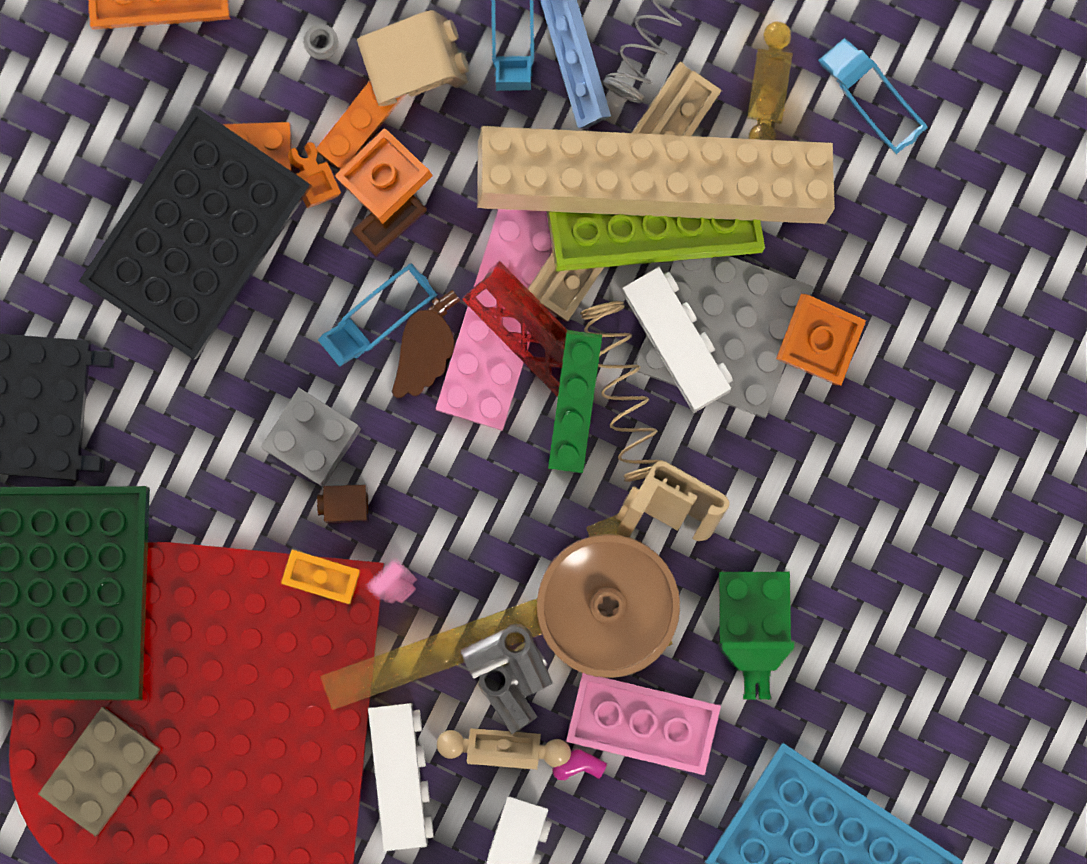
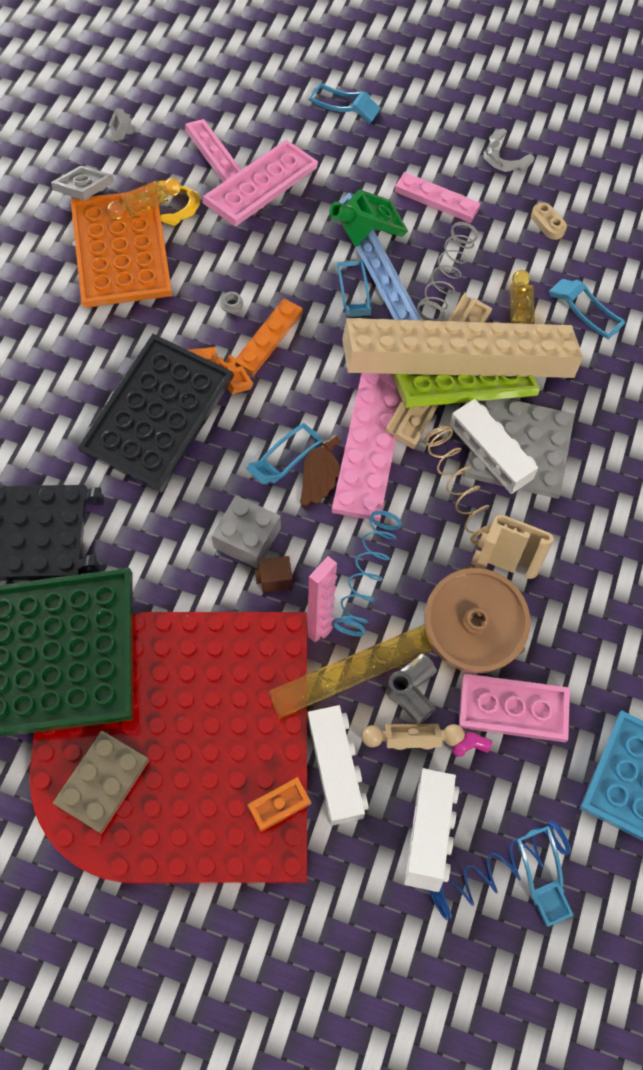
camera: 15 degrees left, 20 degrees down
light orange plate [281,550,360,604] -> none
orange plate [335,128,433,224] -> none
reddish brown tile [352,195,427,257] -> none
tan piece [357,10,469,106] -> none
flat silver piece [461,624,553,697] -> none
clear red fence [462,261,567,397] -> none
green plate [548,330,602,473] -> none
green plate [719,572,794,700] -> none
orange plate [776,294,866,386] -> none
none -> orange plate [247,777,311,832]
none -> dark azure piece [333,510,402,636]

